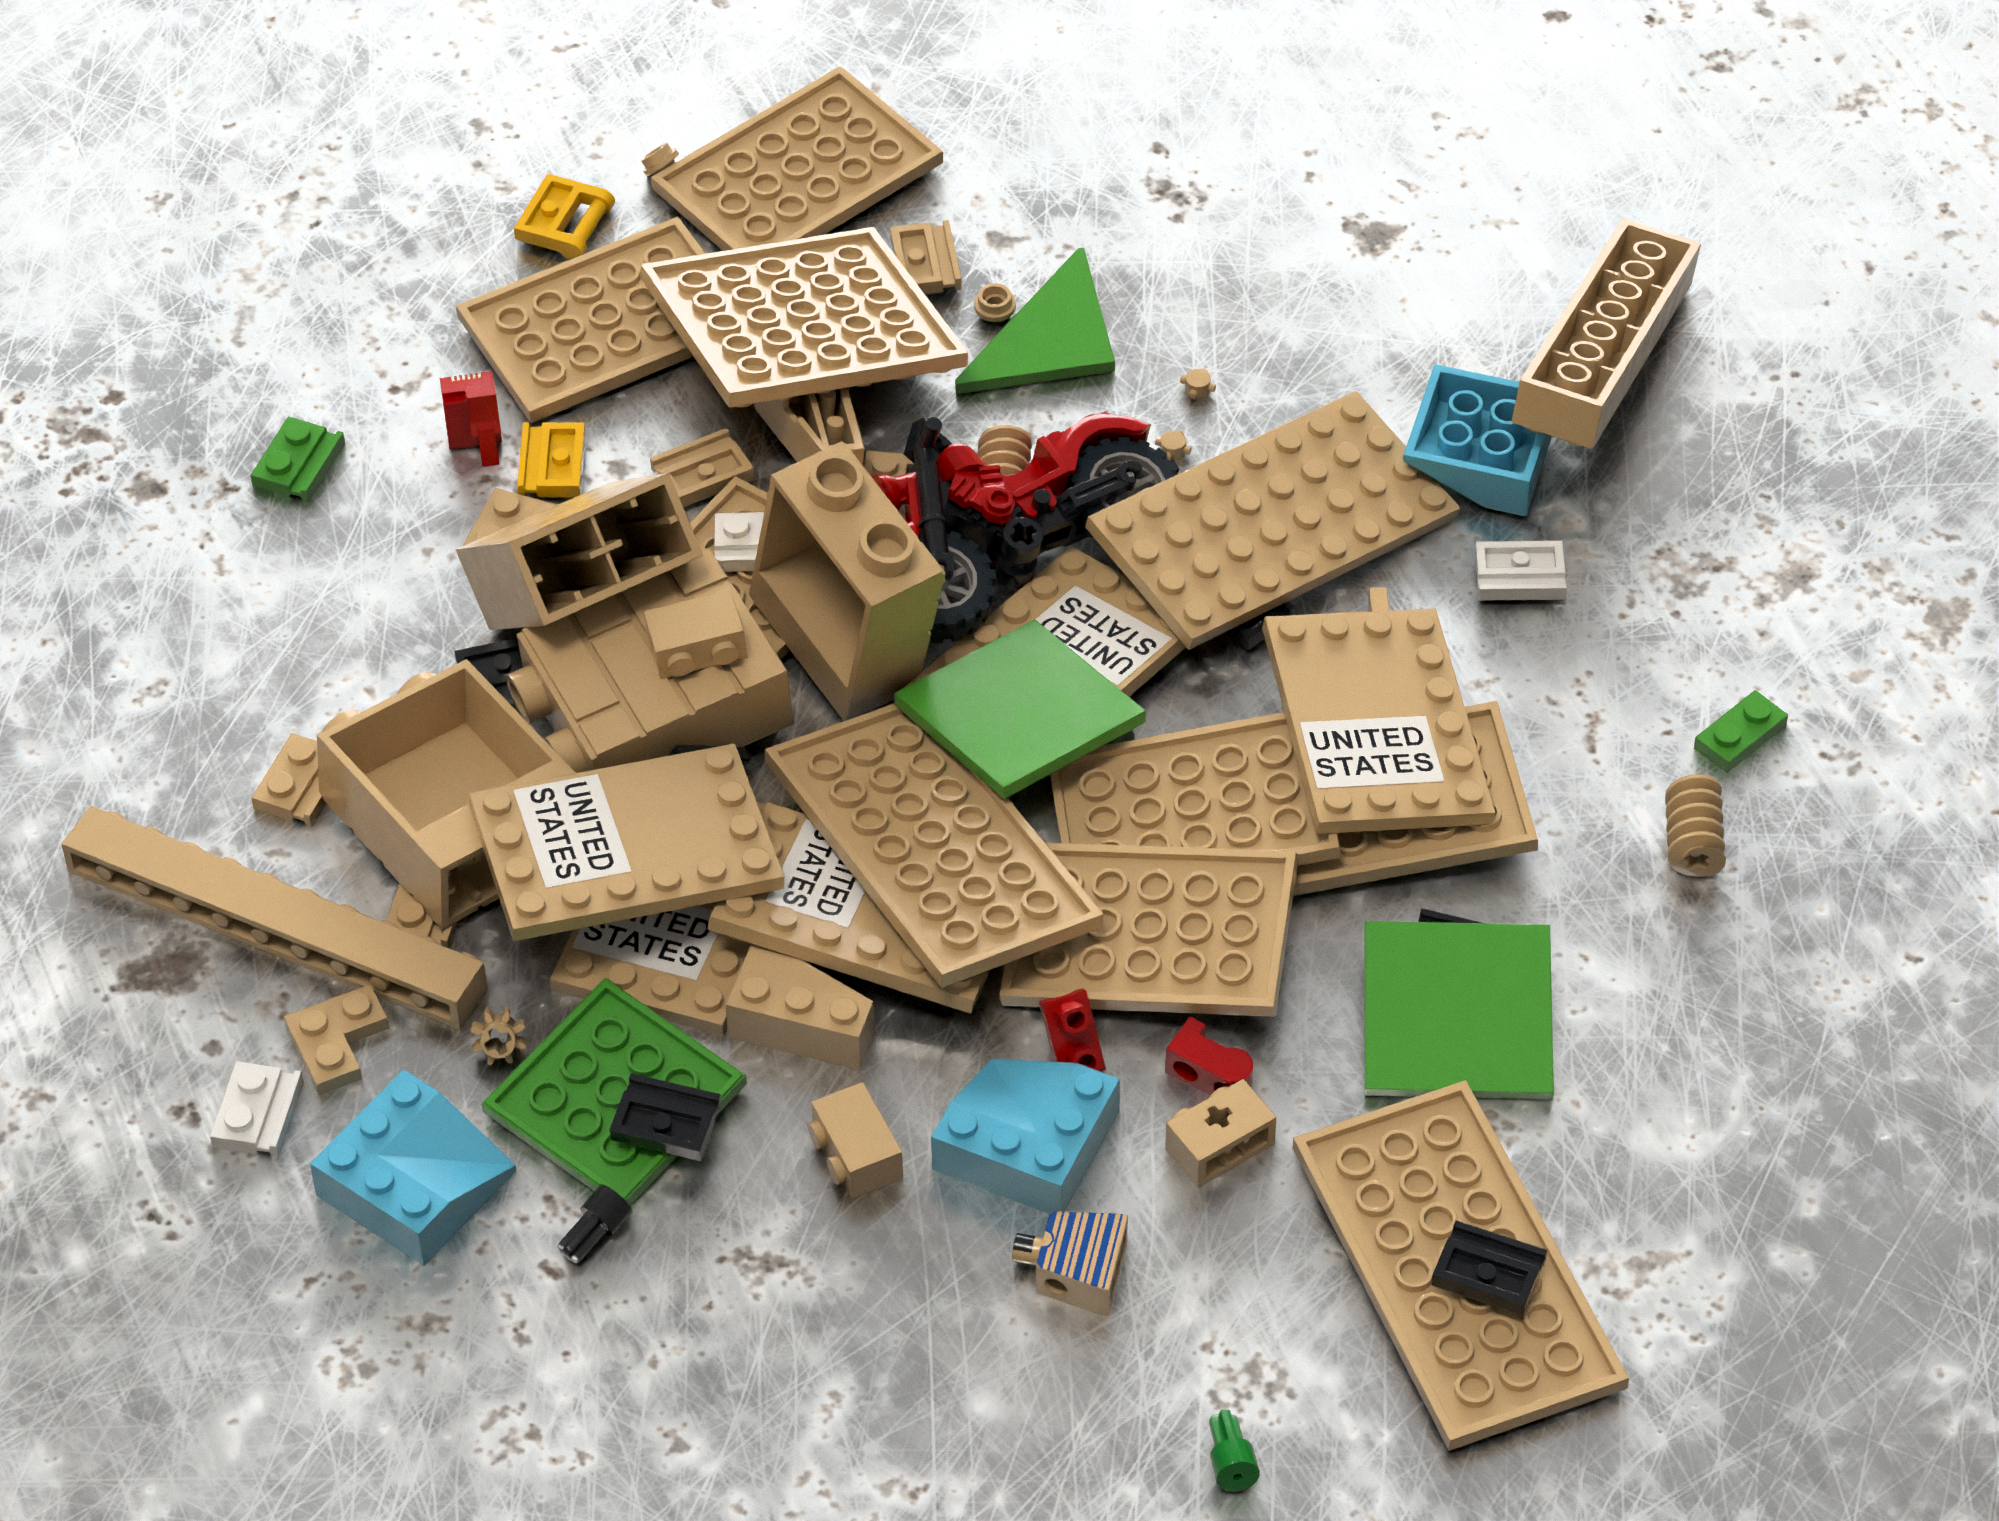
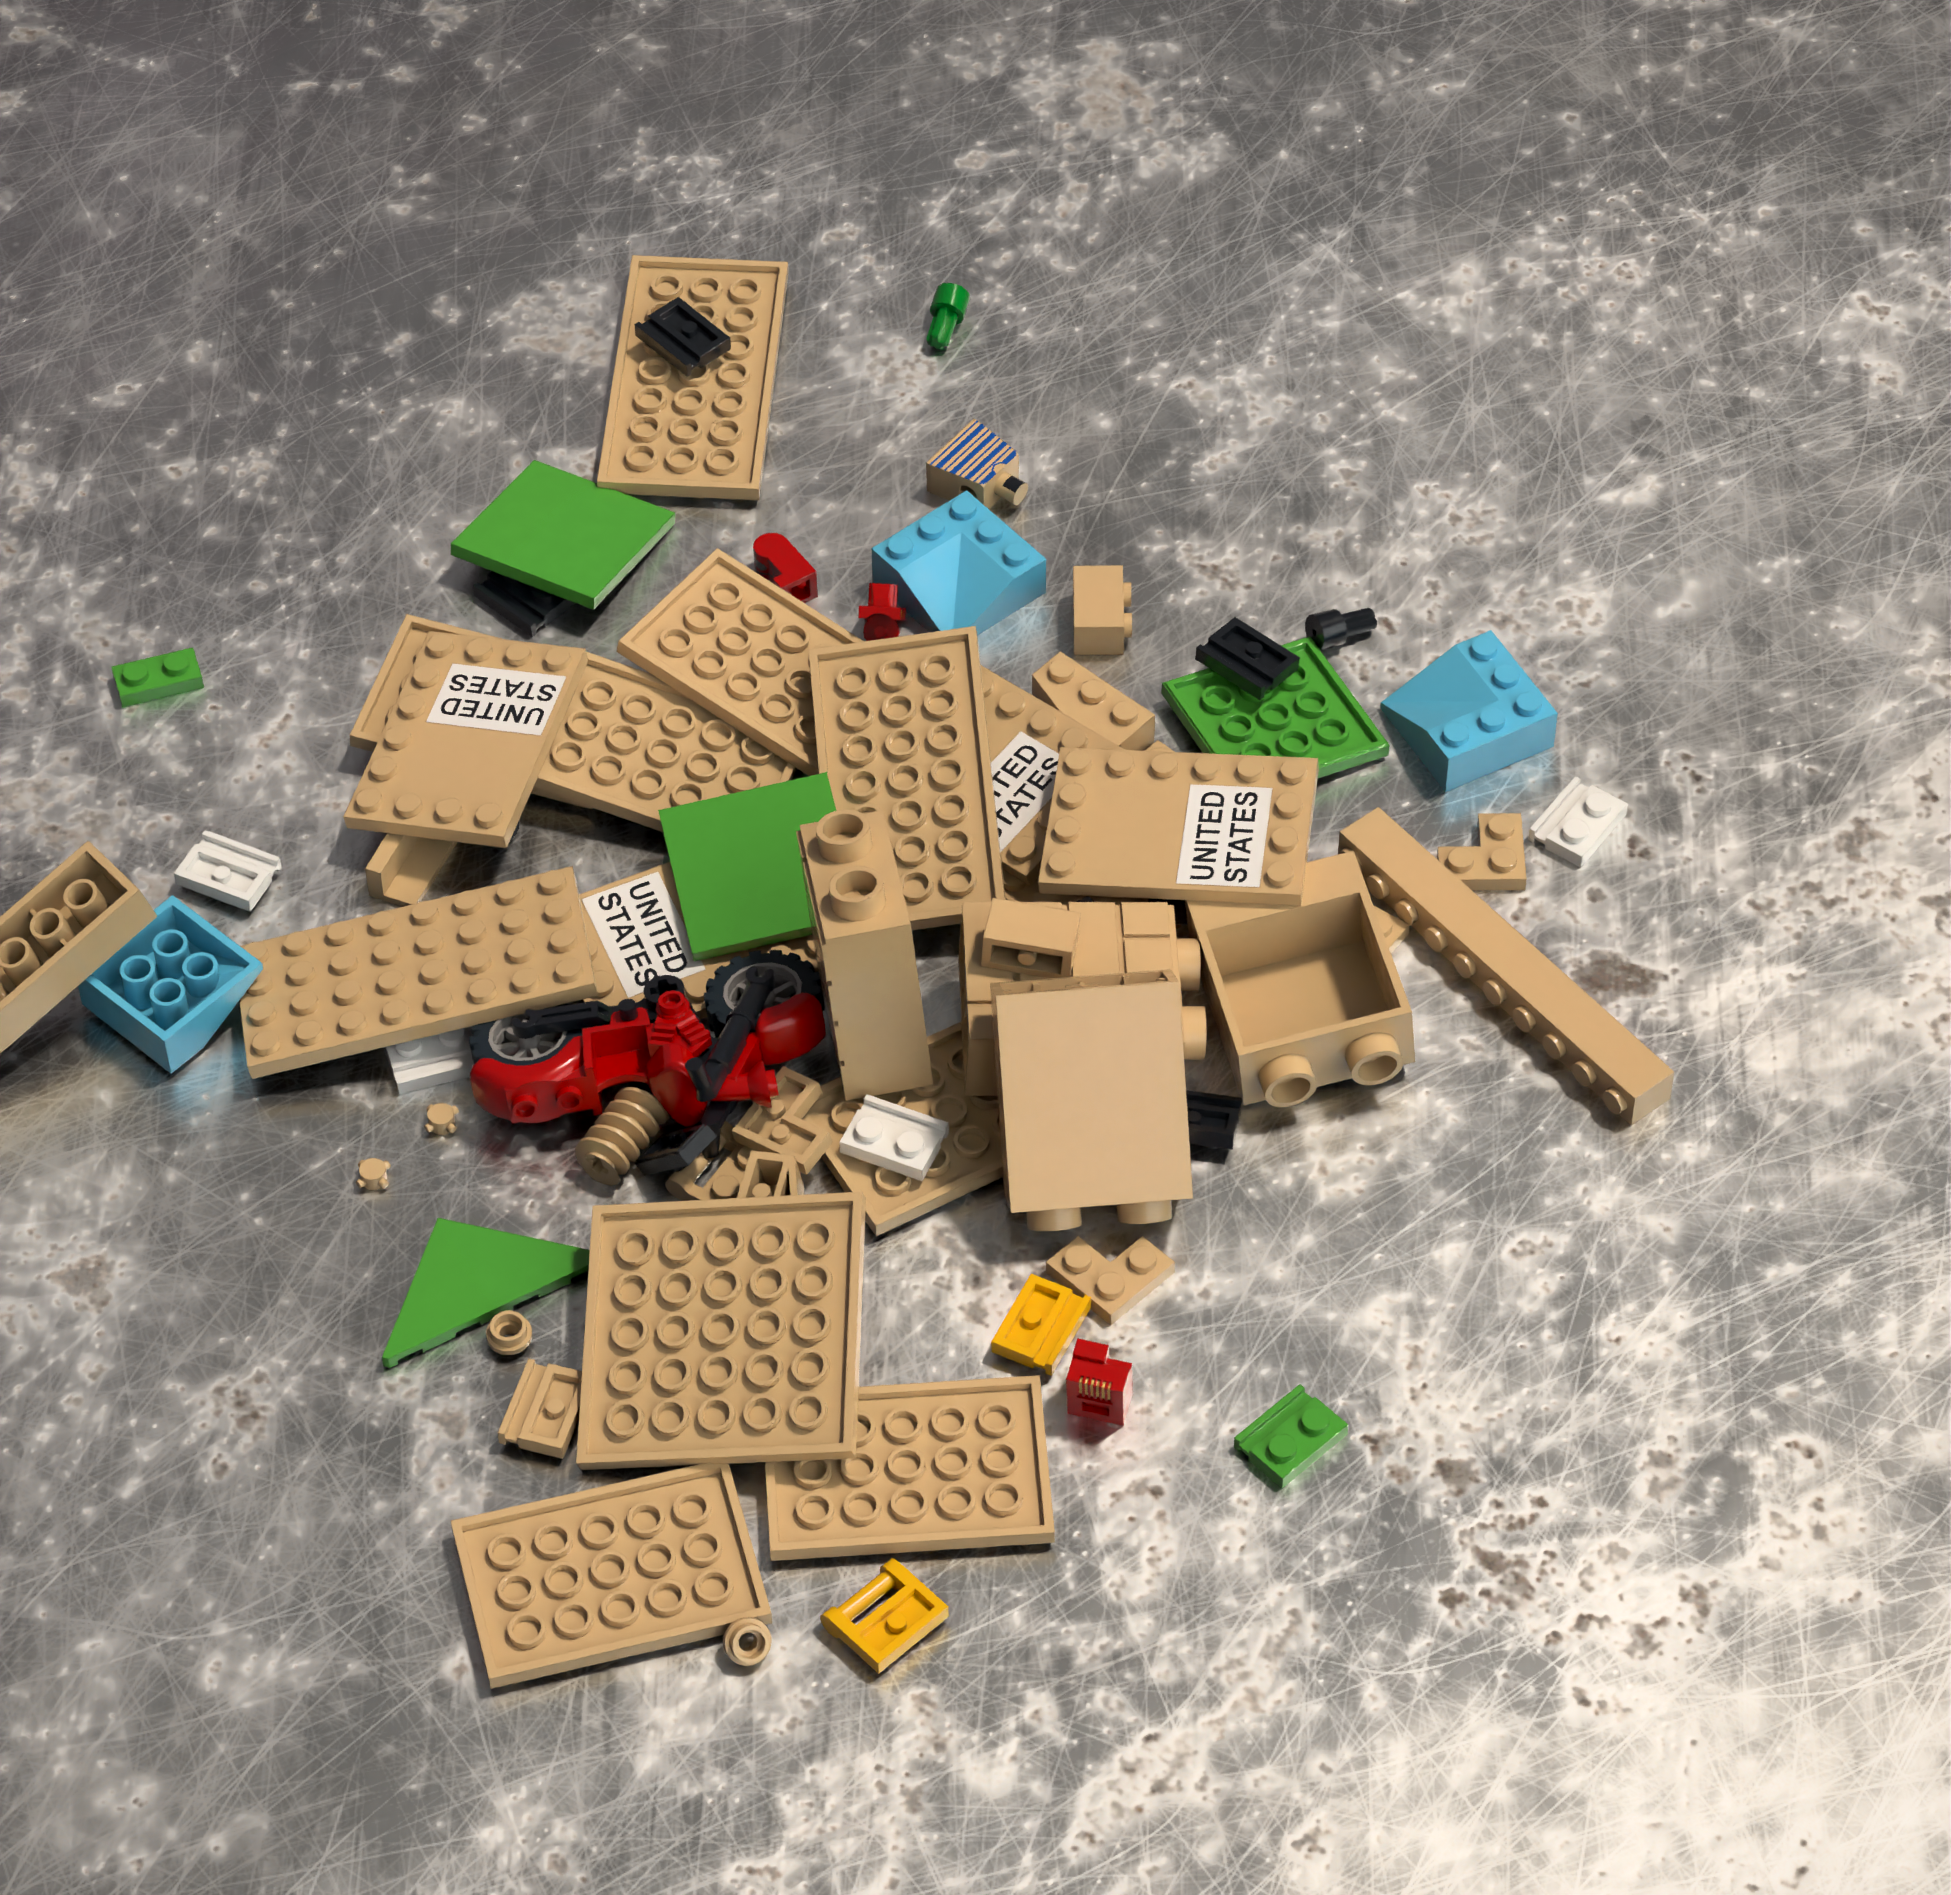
camera: 155 degrees left, 0 degrees up
tan plate [251,733,326,827] -> none
tan gear [470,1006,528,1065] -> none
tan plate [650,428,755,507] -> none
tan brick [1165,1079,1276,1188] -> none
tan piece [1665,774,1726,878] -> none

